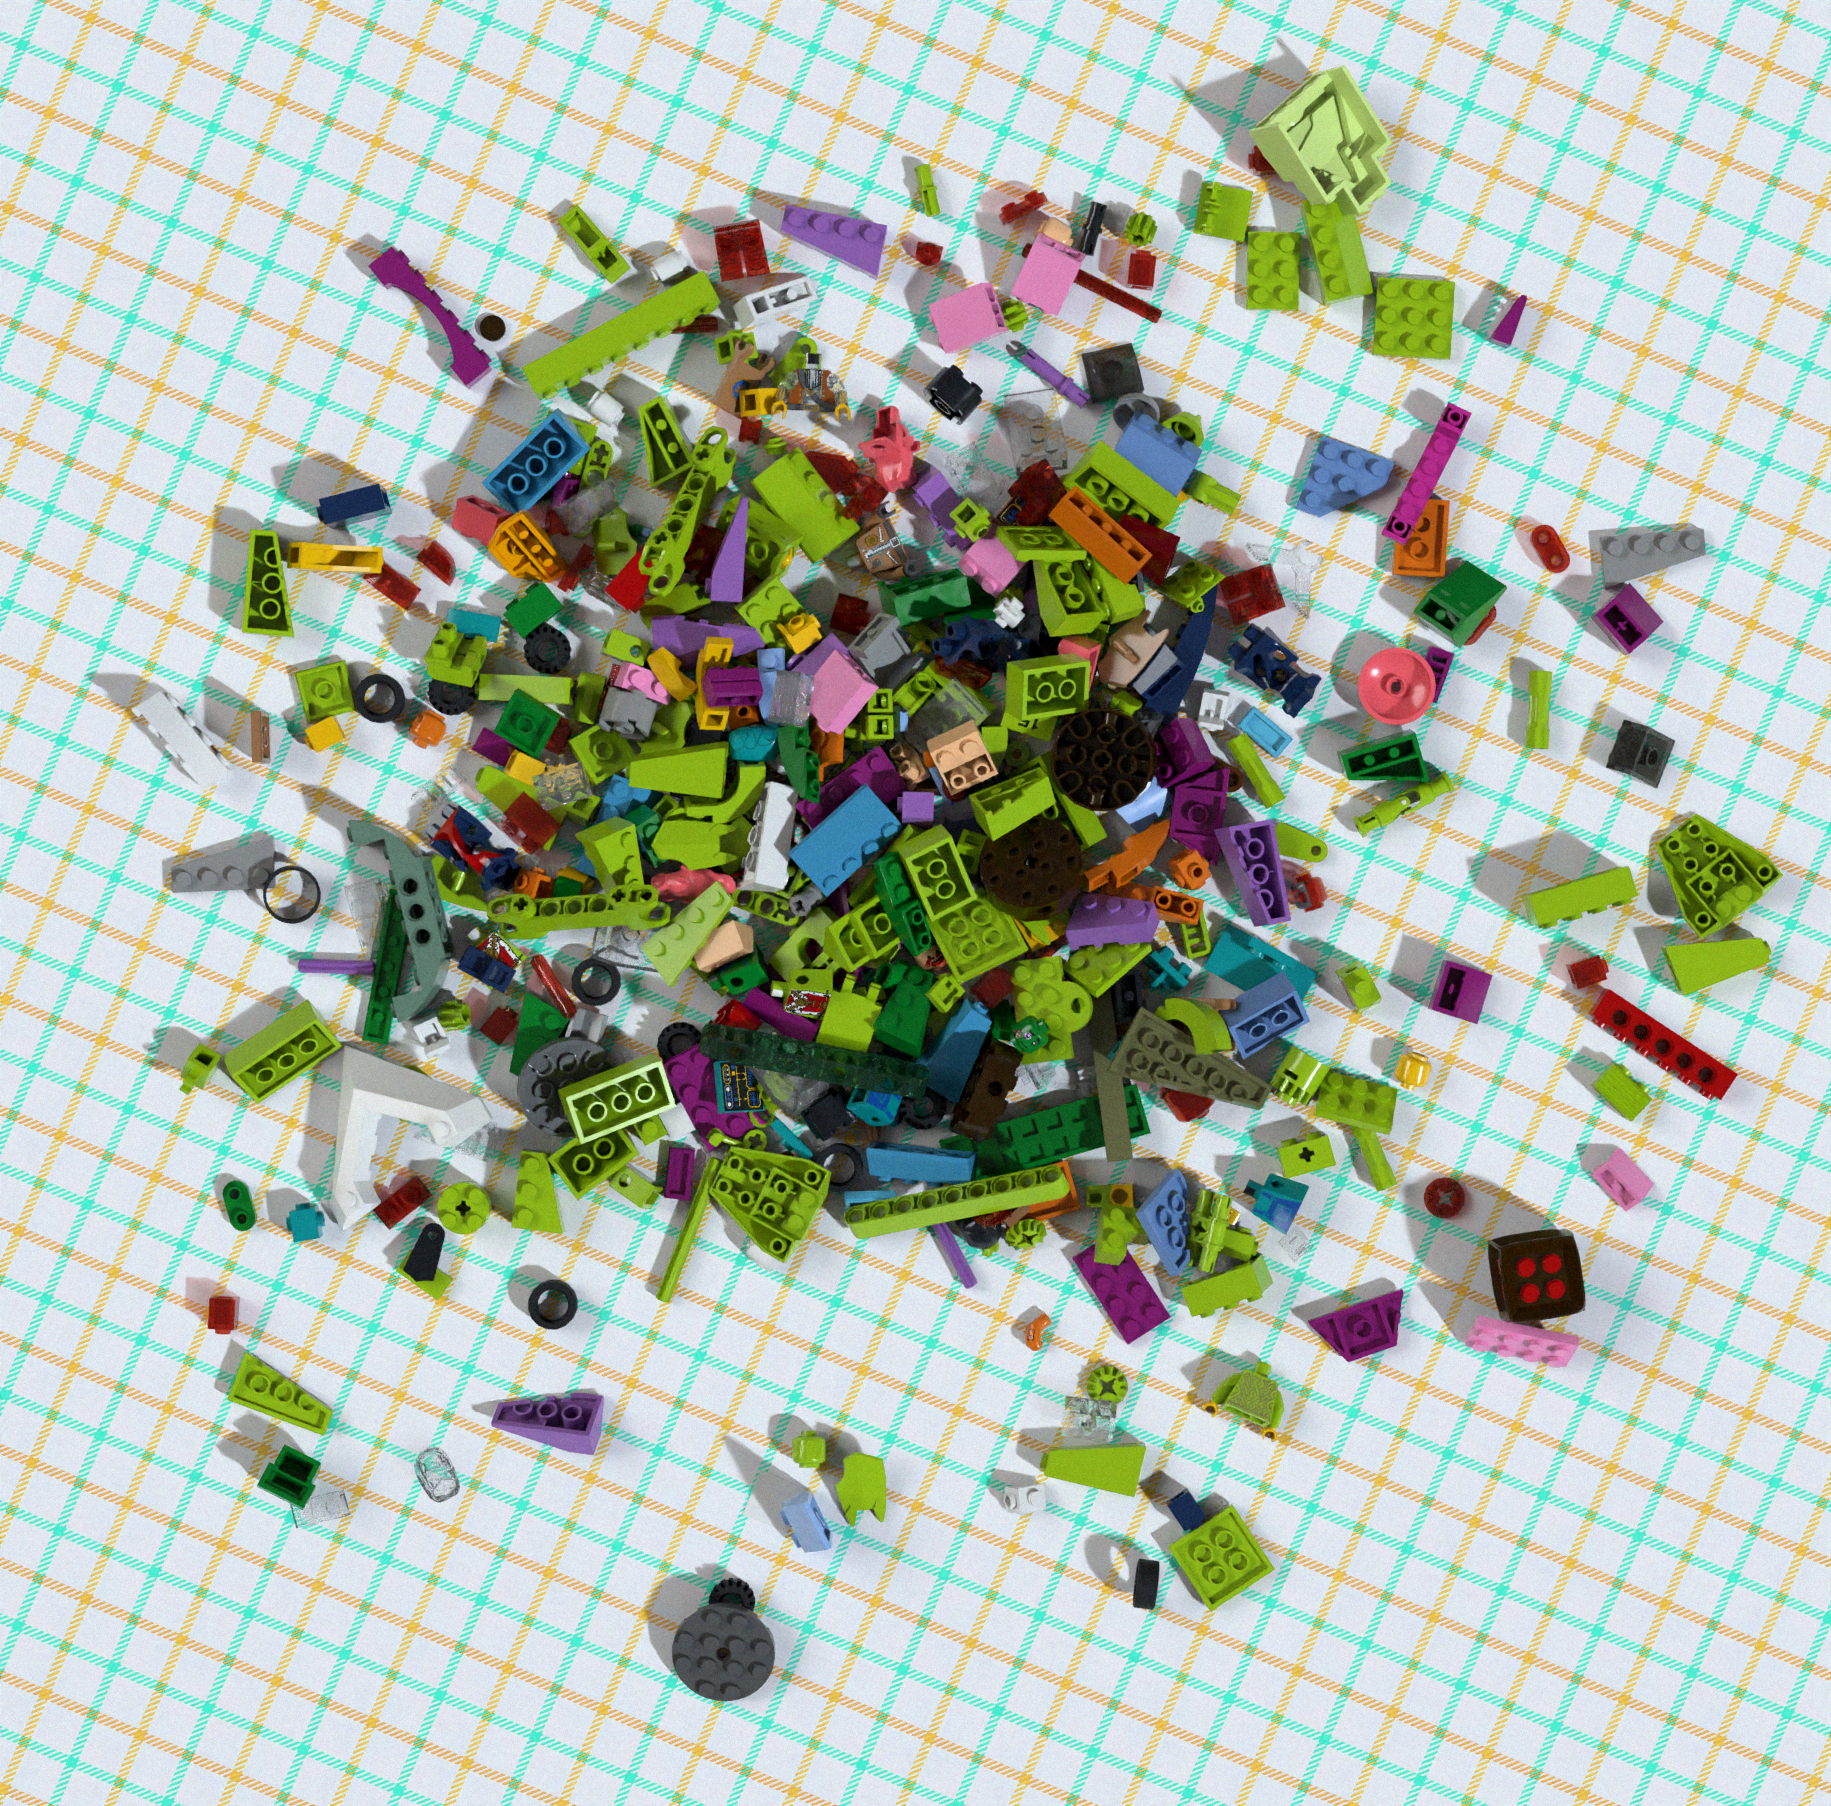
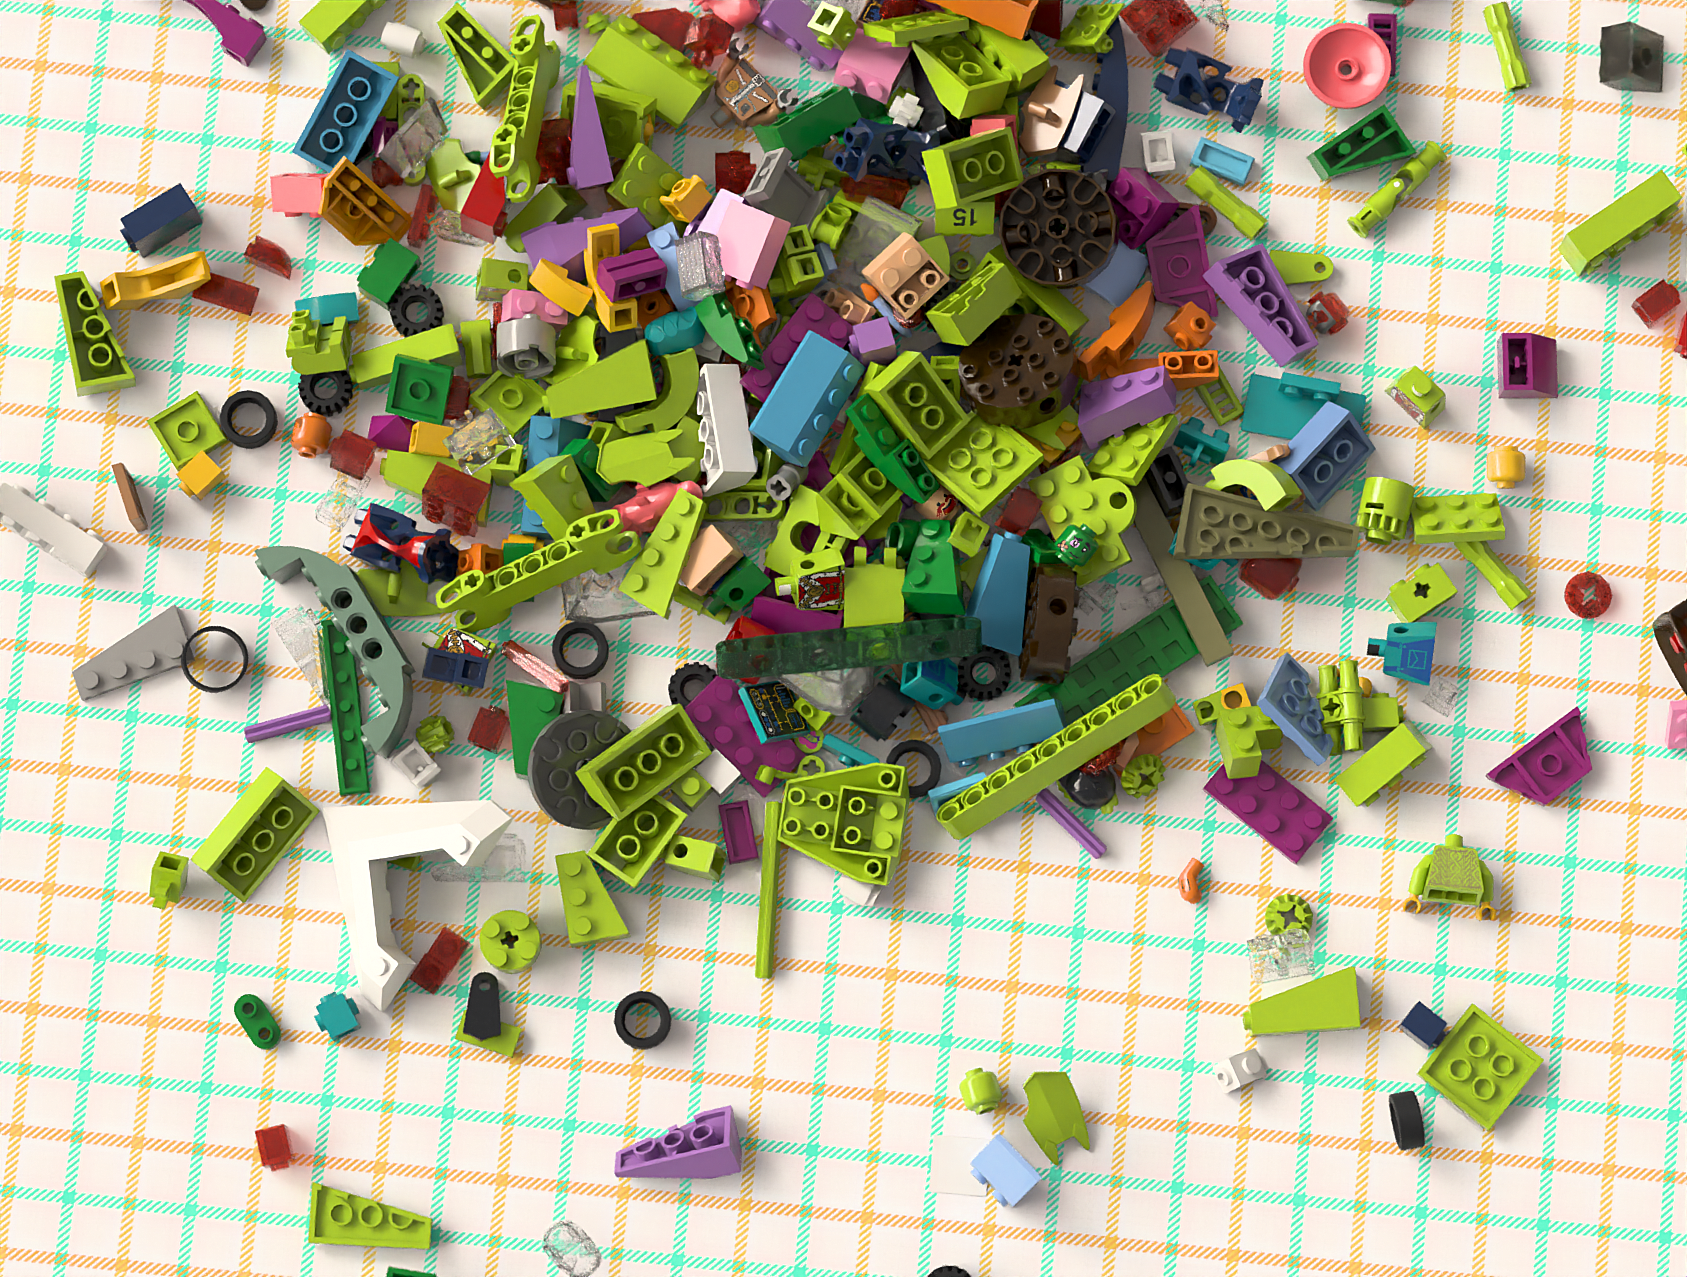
camera: 20 degrees left, 10 degrees down
none -> clear red brick [328,429,377,481]

